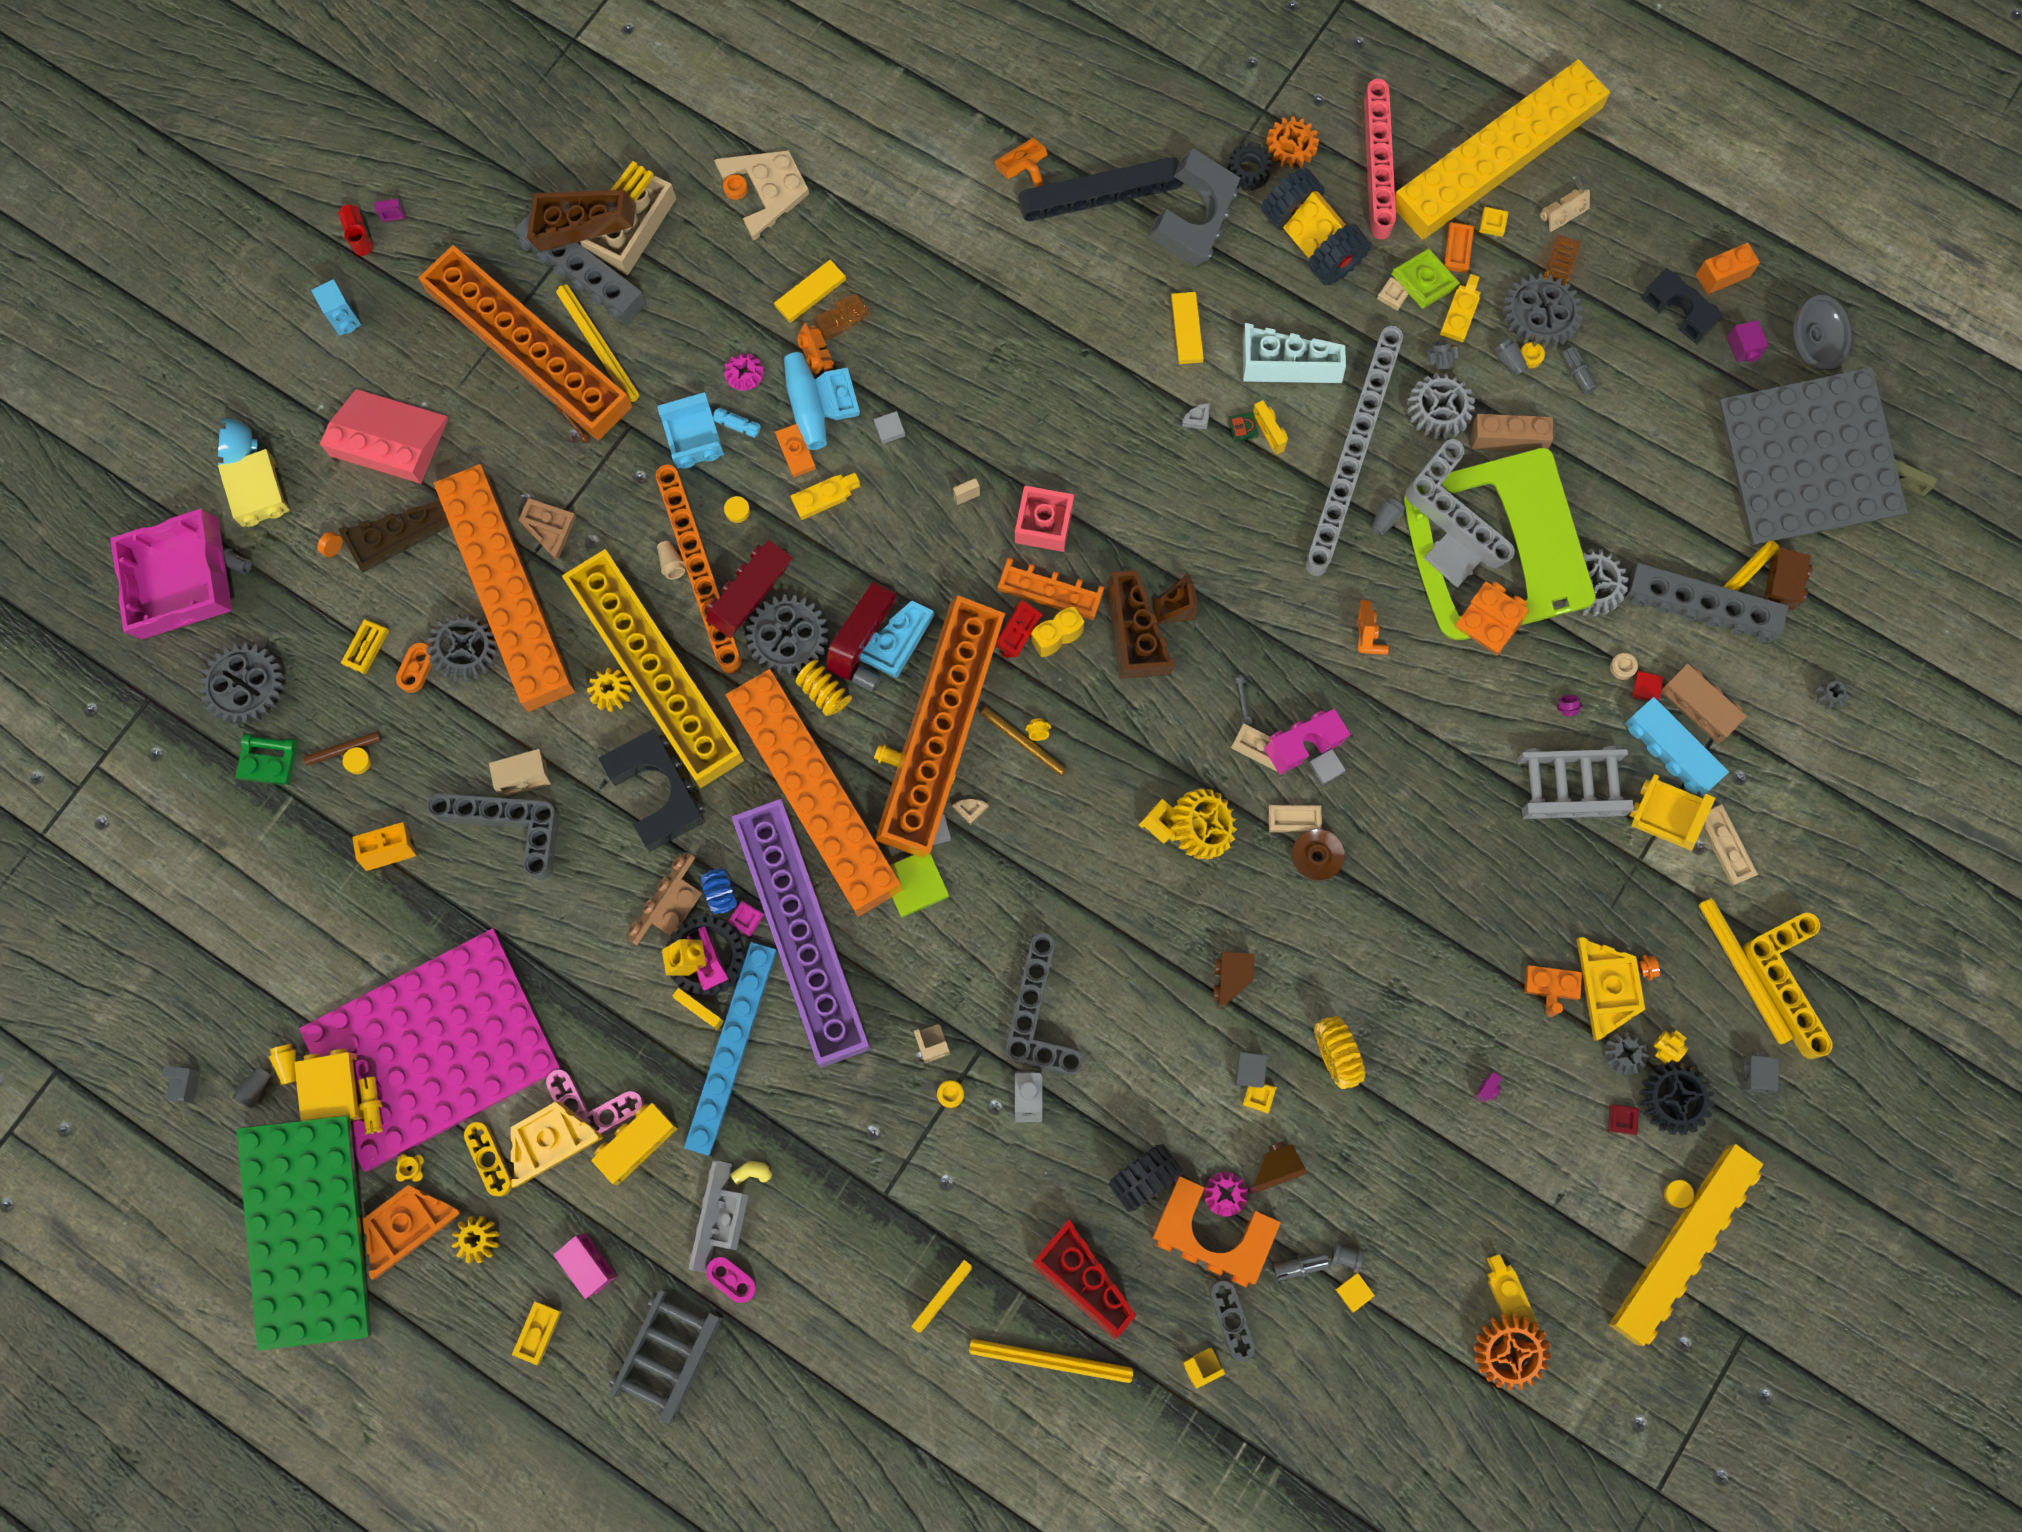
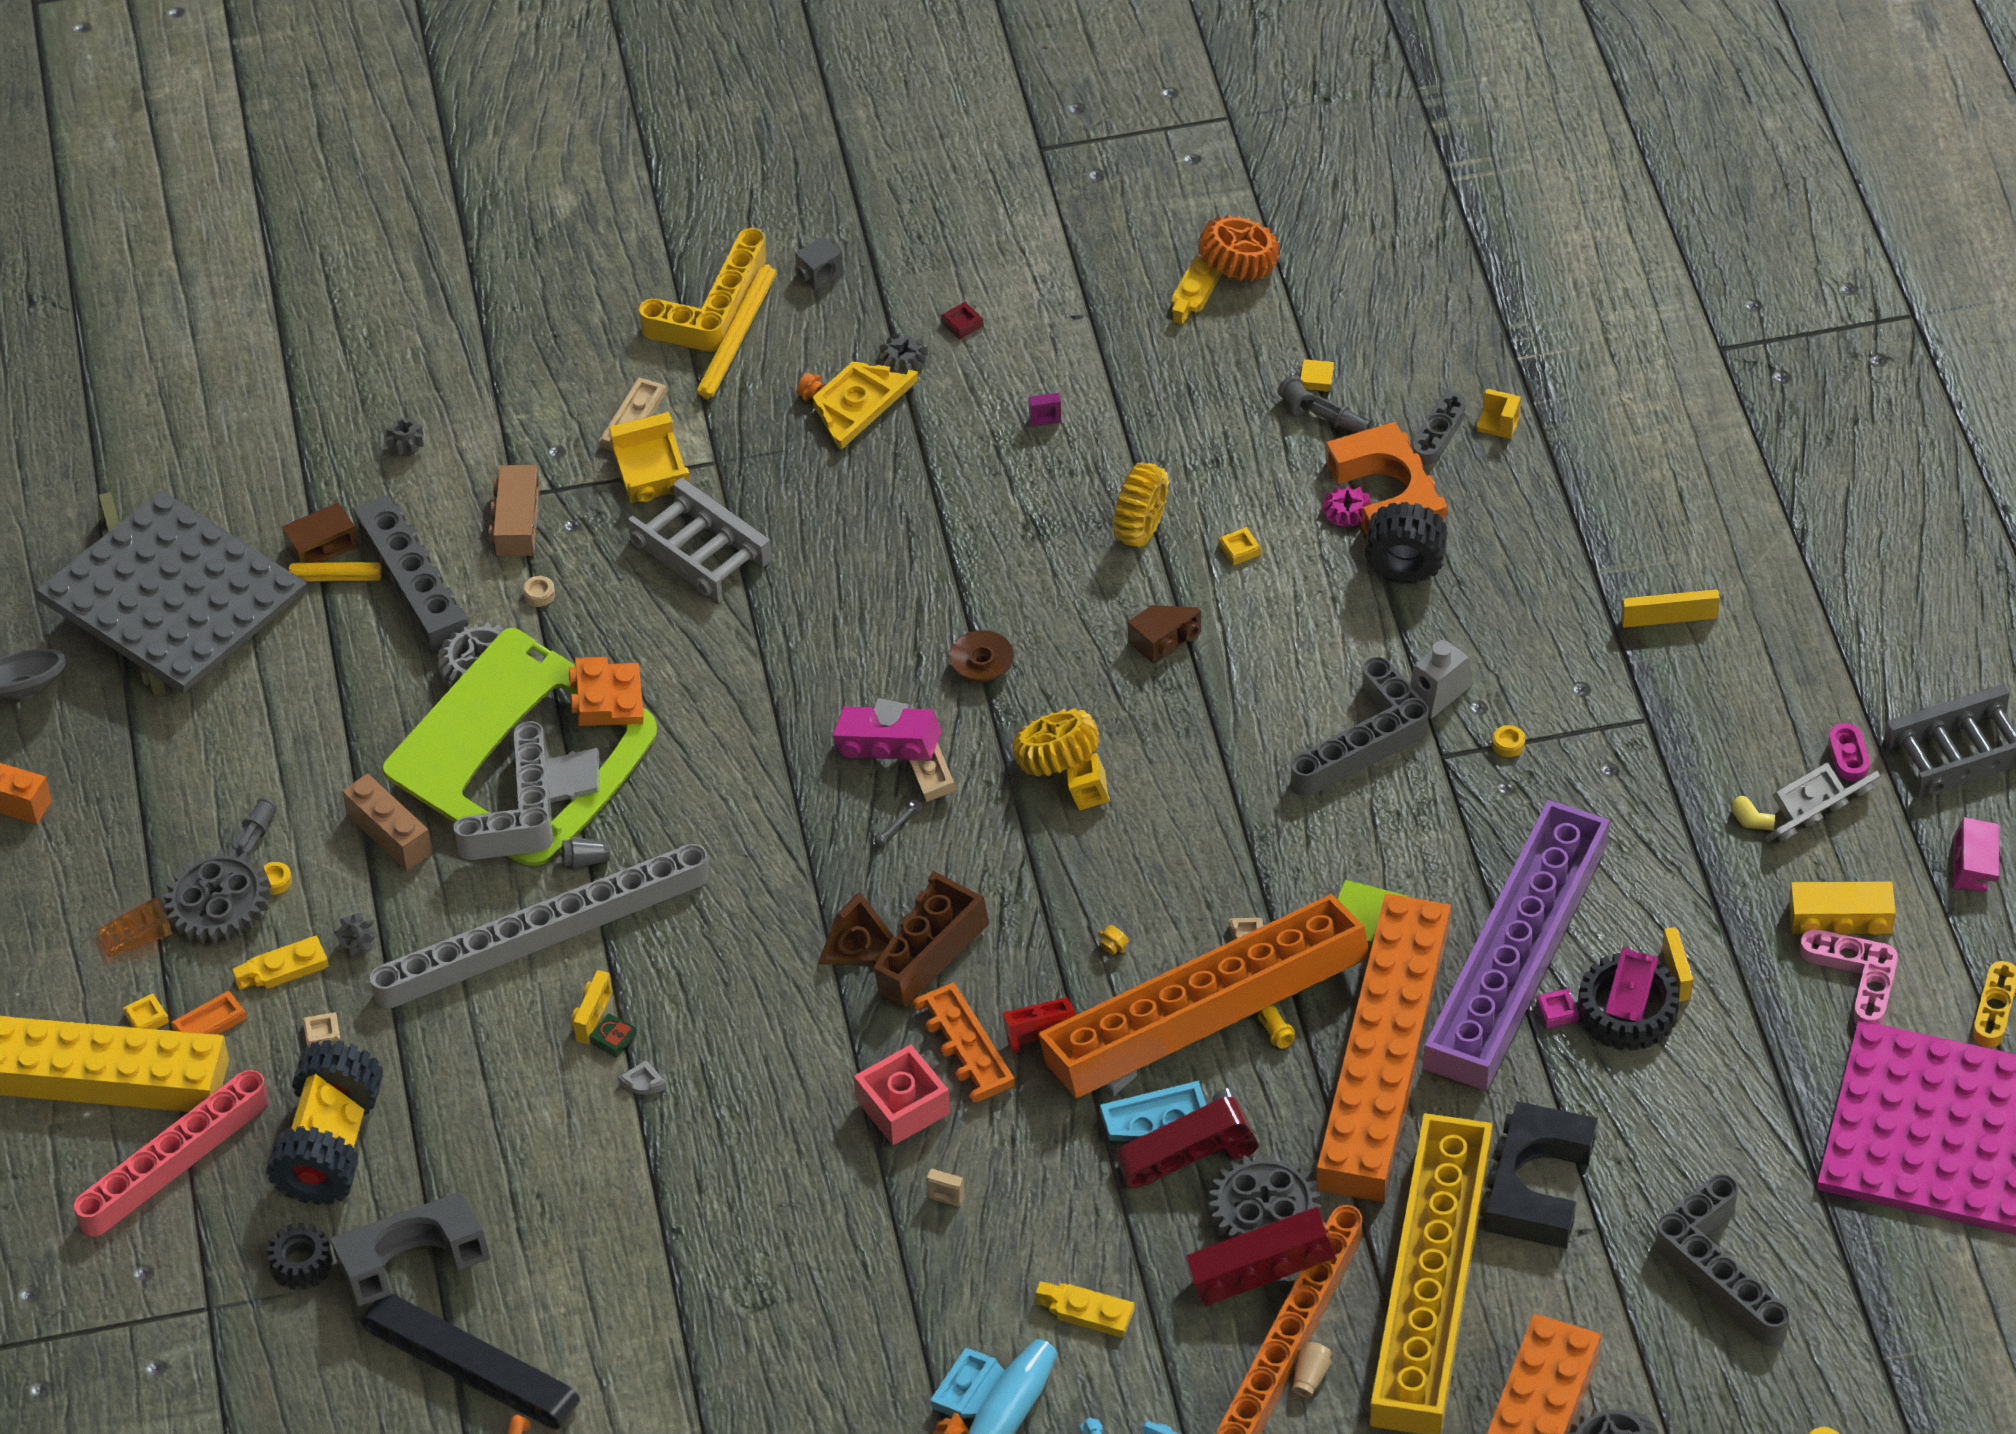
camera: 135 degrees left, 25 degrees down
light orange hinge [352,822,417,871] -> none
tan hinge [489,749,551,798] -> none
yellow wing [511,1101,603,1188] -> none
yellow gear [587,667,632,712] -> none
medium nougat bracket [626,852,702,945] -> none
yellow brick [662,939,706,976] -> none
dark azure plate [684,942,777,1156] -> none
blue gear [701,868,737,914] -> none
yellow tile [724,496,750,523] -> none
orange plate [775,424,816,478] -> none
yellow piece [796,660,852,716] -> none
light grey tile [874,411,905,444] -> none
tan panel [913,1024,950,1063] -> none
yellow axle [969,1339,1133,1383] -> none
pearl gold bar [980,707,1067,777] -> none
yellow brick [1031,607,1084,657] -> none
red wedge [1031,1219,1136,1340] -> none
yellow tile [1171,292,1204,364] -> none
dark grey panel [1234,1052,1267,1088] -> none
light aqua wedge [1243,323,1346,383] -> none
reddish brown slope [1248,1141,1307,1195] -> none
orange gear [1266,116,1319,169] -> none
tan tile [1268,805,1322,833] -> none
orange plate [1357,600,1389,655] -> none
lime tile [1391,248,1460,309] -> none
light grey gear [1407,373,1475,440] -> none
dark grey cone [1494,338,1528,376] -> none
orange plate [1524,965,1582,1017] -> none
tan hinge [1540,189,1590,232] -> none
magenta plate [1557,695,1583,716] -> none
yellow brick [1608,1144,1763,1346] -> none
medium azure brick [1625,697,1729,797] -> none
red tile [1632,671,1663,701] -> none
black gear [1639,1062,1715,1136] -> none
black arch [1641,268,1724,345] -> none
yellow gear [1653,1030,1688,1064] -> none
yellow tile [1664,1180,1694,1208] -> none
magenta brick [1727,320,1769,363] -> none

